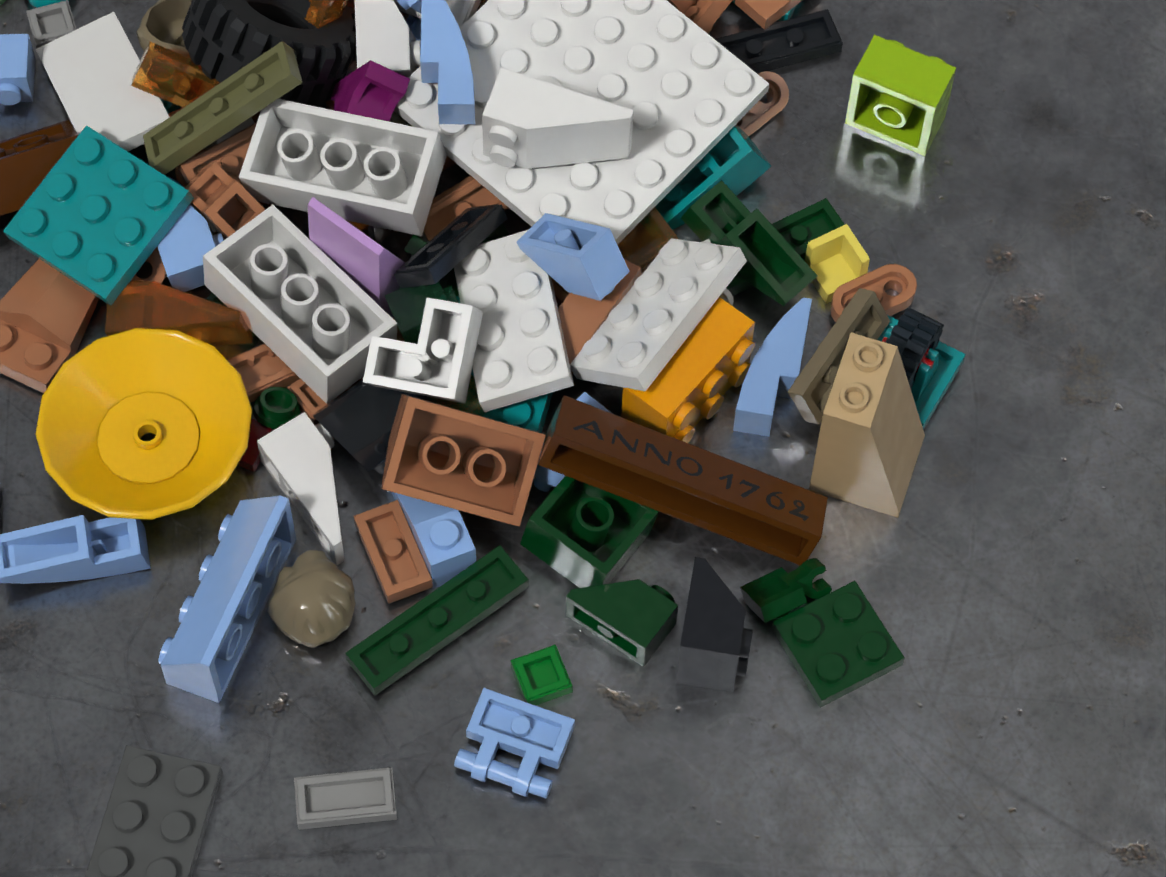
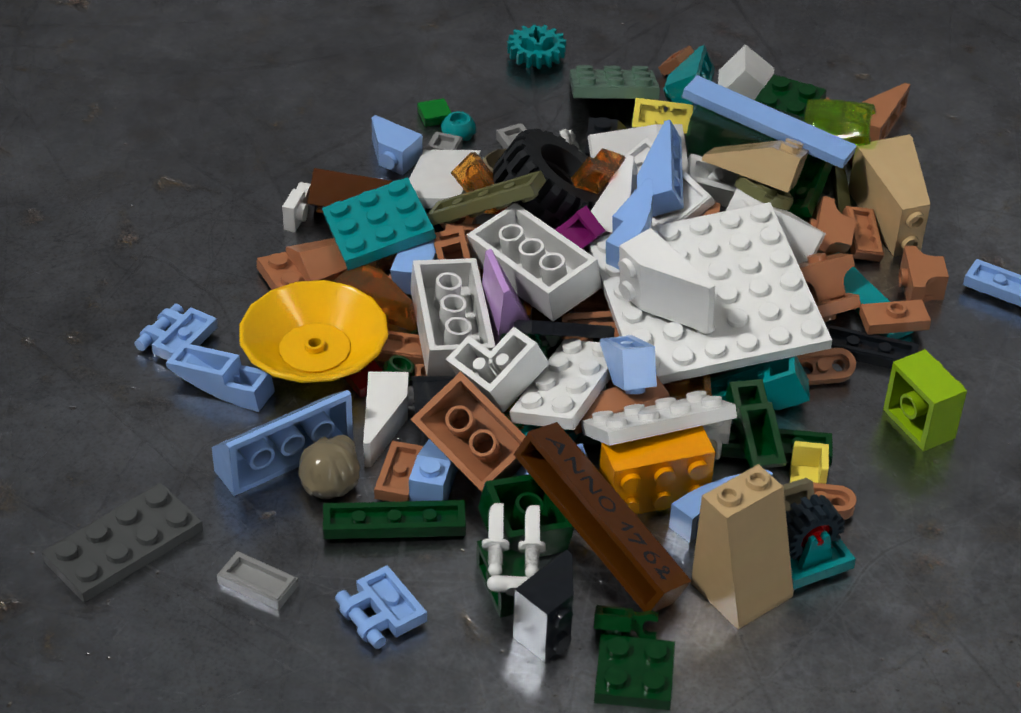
camera: 35 degrees right, 20 degrees down
green tile [510,644,573,706] -> none
none -> white piece [482,503,546,596]

